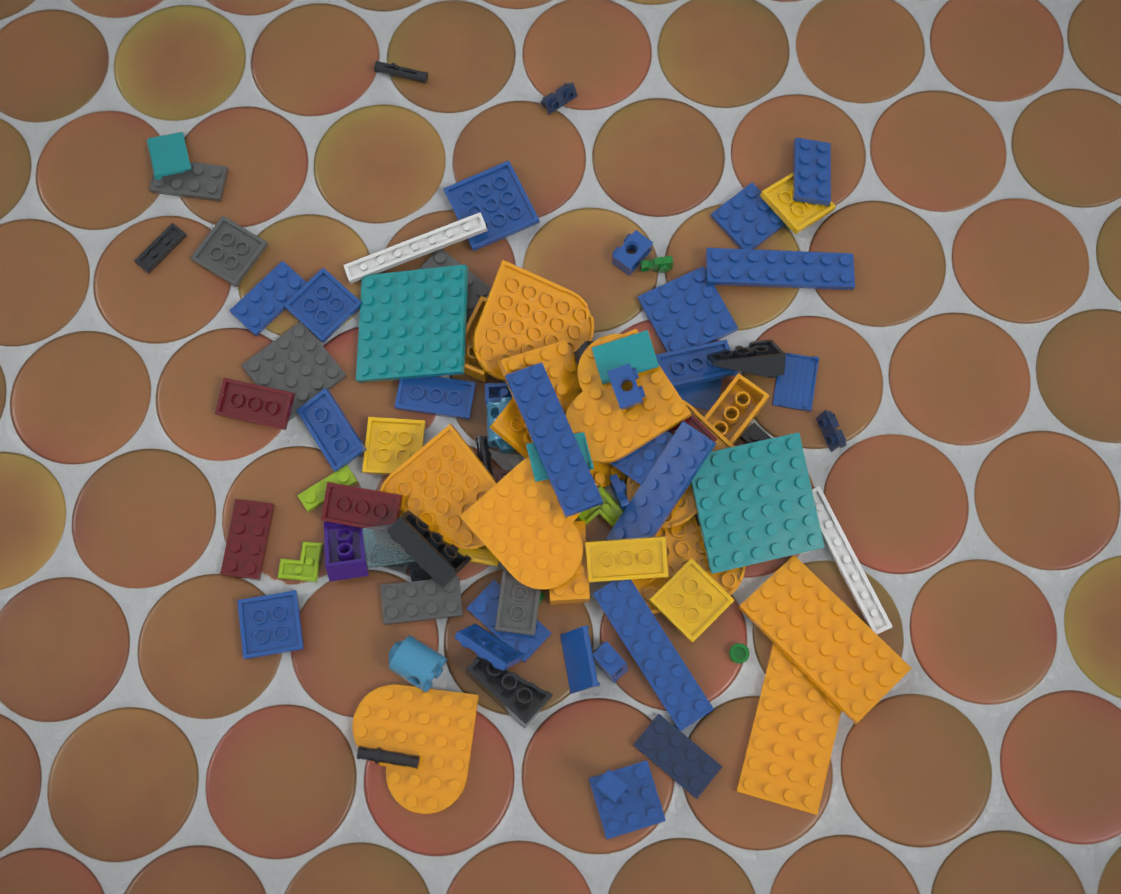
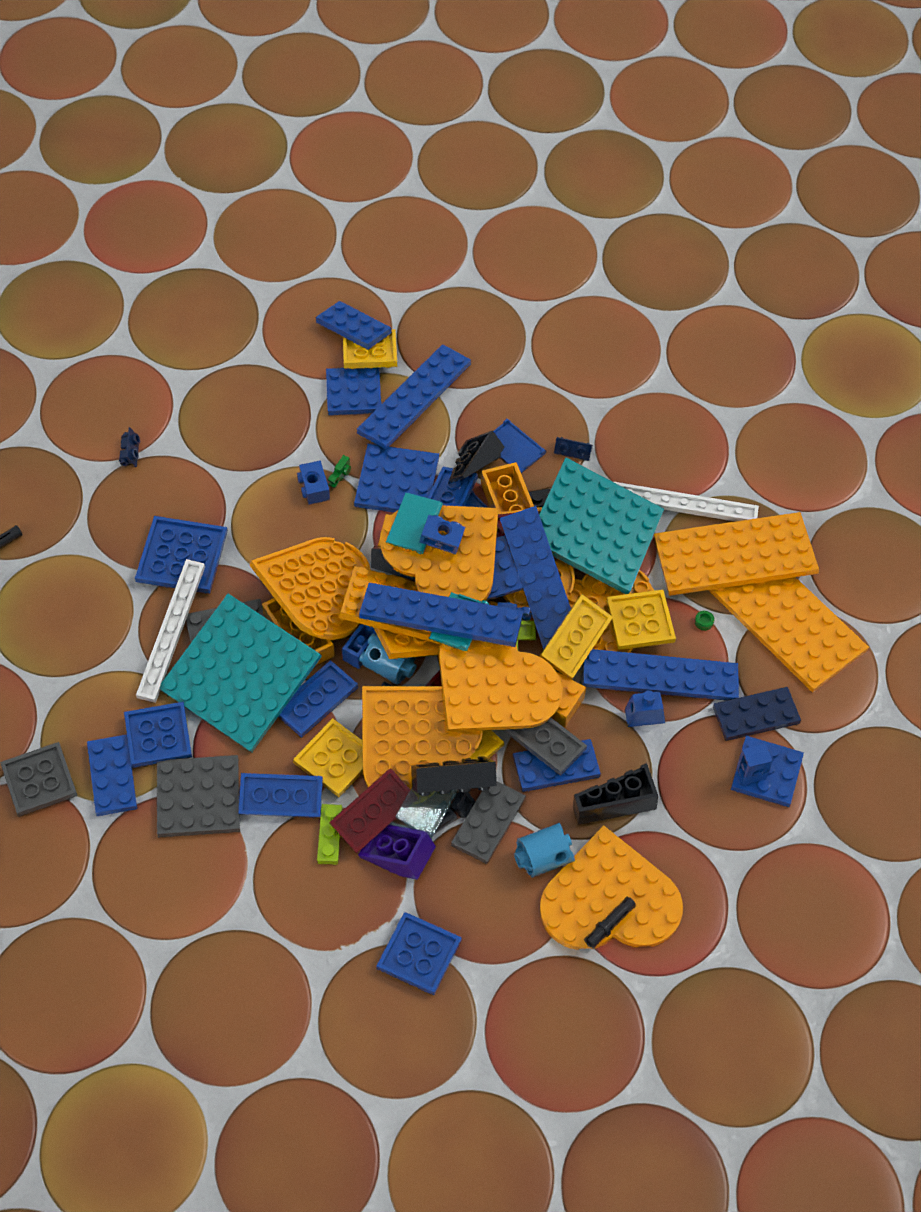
camera: 60 degrees left, 15 degrees down
dark red plate [215,378,295,430] -> none
dark red plate [220,499,275,581] -> none
lime tile [277,541,323,583] -> none
blue plate [455,624,524,671] -> none
blue piece [560,625,600,694] -> none

